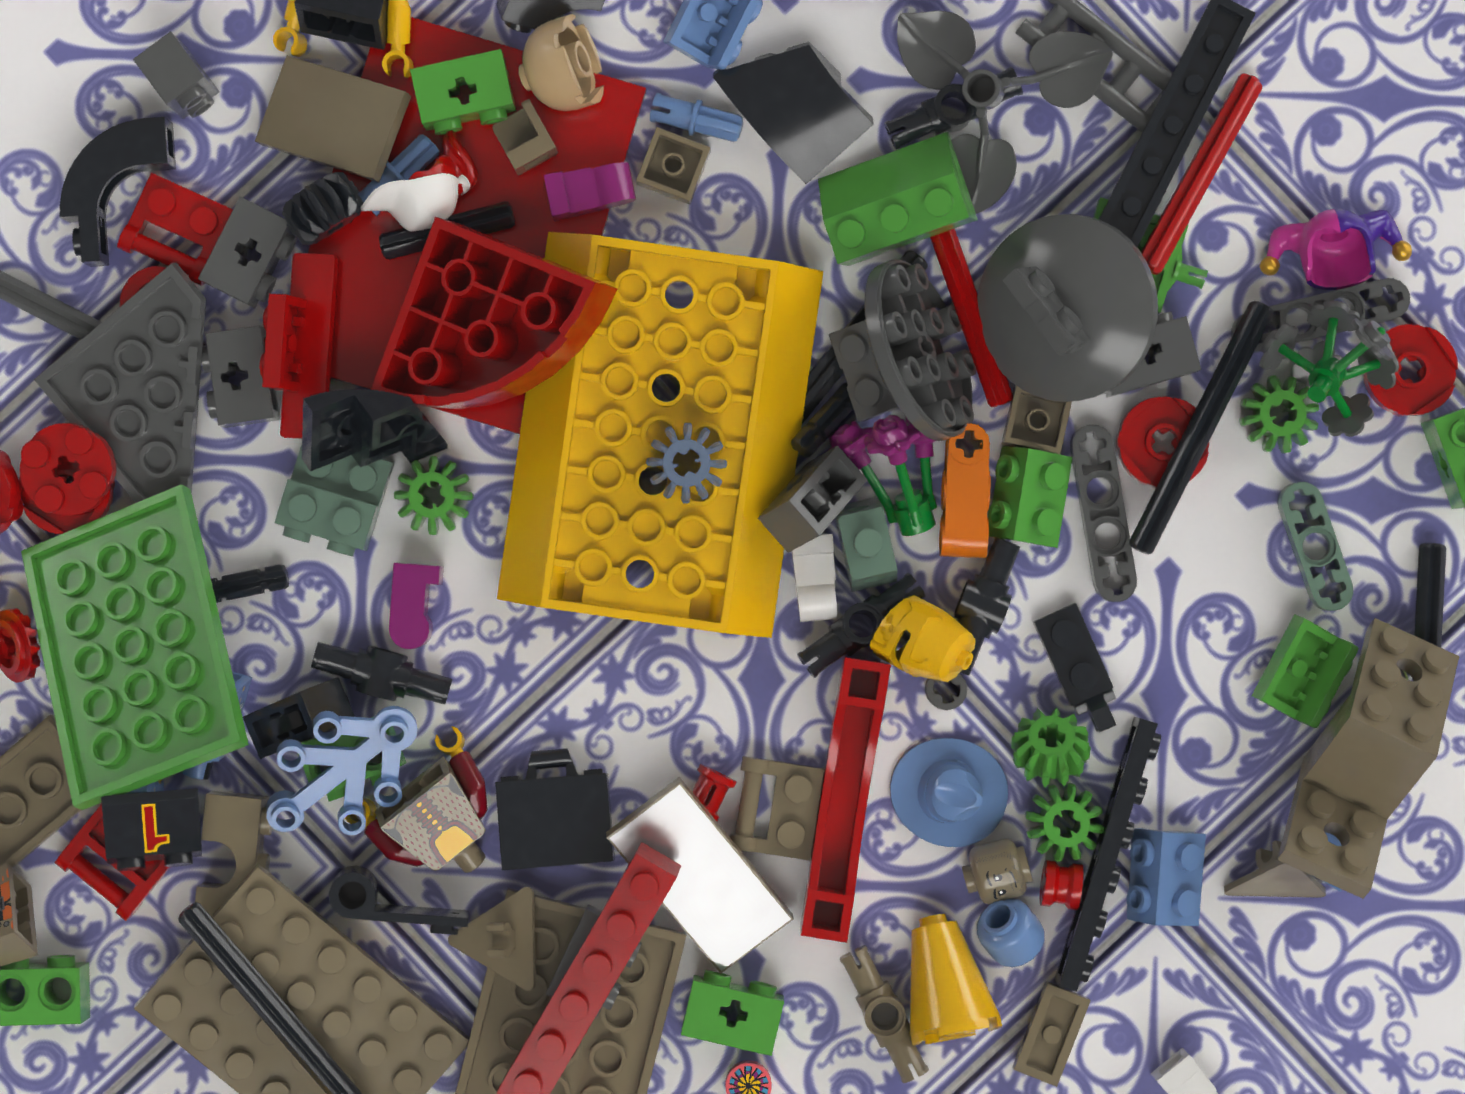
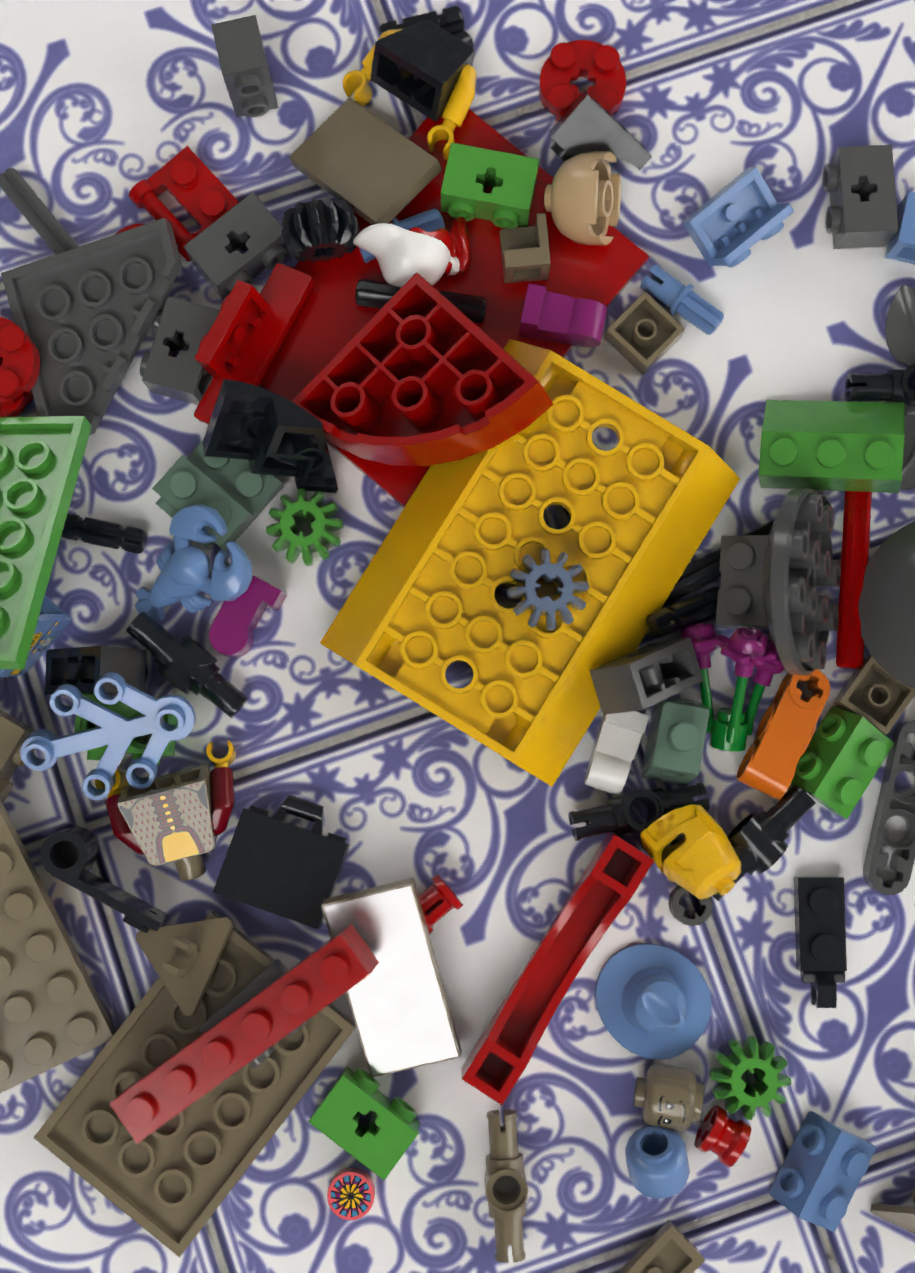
camera: 25 degrees right, 5 degrees down
black arch [60,117,176,267] -> none
black slope [713,42,874,184] -> none
dark tan plate [730,756,825,861] -> none
yellow cone [910,914,1002,1046] -> none
bright green gear [1011,707,1091,788] -> none
black plate [1054,717,1161,992] -> none
none -> medium blue animal [135,504,252,622]

